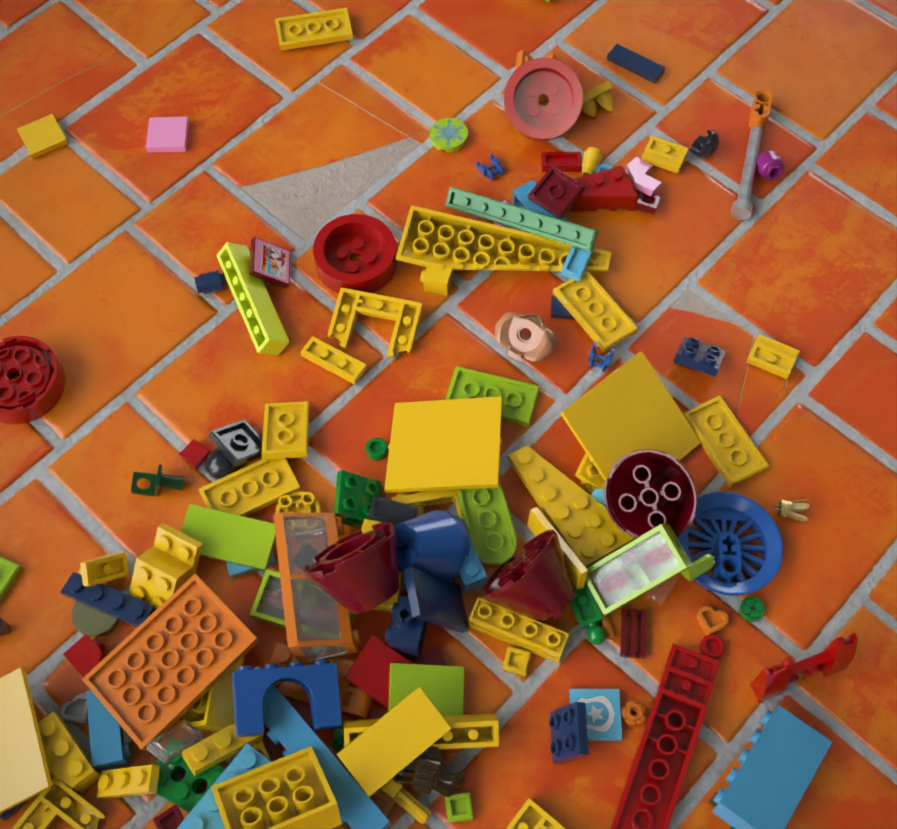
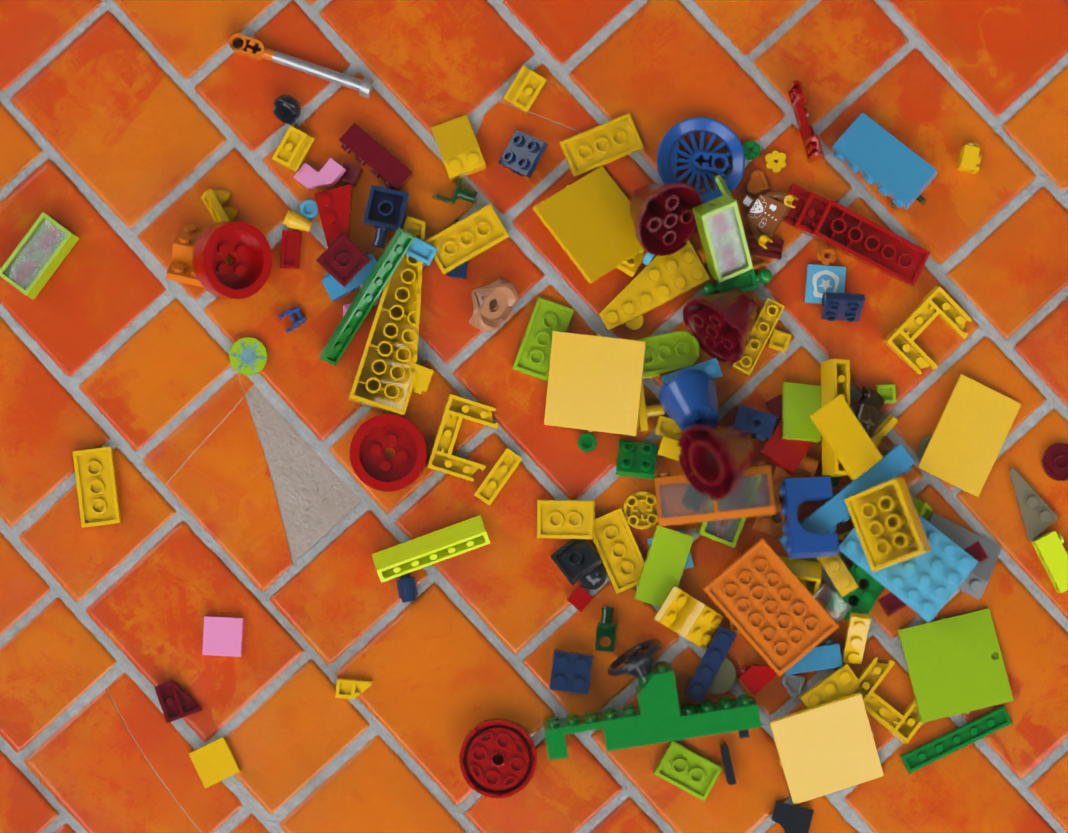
camera: 90 degrees left, 25 degrees up
yellow tile [79,551,129,587] -> none
tile [249,237,290,288] -> none
black tile [367,495,419,526] -> none
dark blue tile [403,567,470,633] -> none
yellow tile [527,507,588,590] -> none
blue piece [588,341,615,372] -> none
dark blue tile [607,44,665,84] -> none
red tile [699,634,725,660] -> none
magenta head [756,151,785,181] -> none
pearl gold piece [773,499,810,523] -> none
none -> dark red wing [154,680,202,723]
none -> yellow tile [335,678,373,699]
none -> dark red brick [339,123,413,191]
none -> dark blue brick [363,185,410,248]
none -> yellow slope [431,115,486,182]
none -> dark green bracket [432,178,477,205]
none -> green piece [543,638,761,760]
none -> dark blue brick [549,649,593,695]
none -> yellow tile [625,315,644,330]
none -> dark orange torso [742,192,798,249]
none -> yellow plant [765,150,786,173]

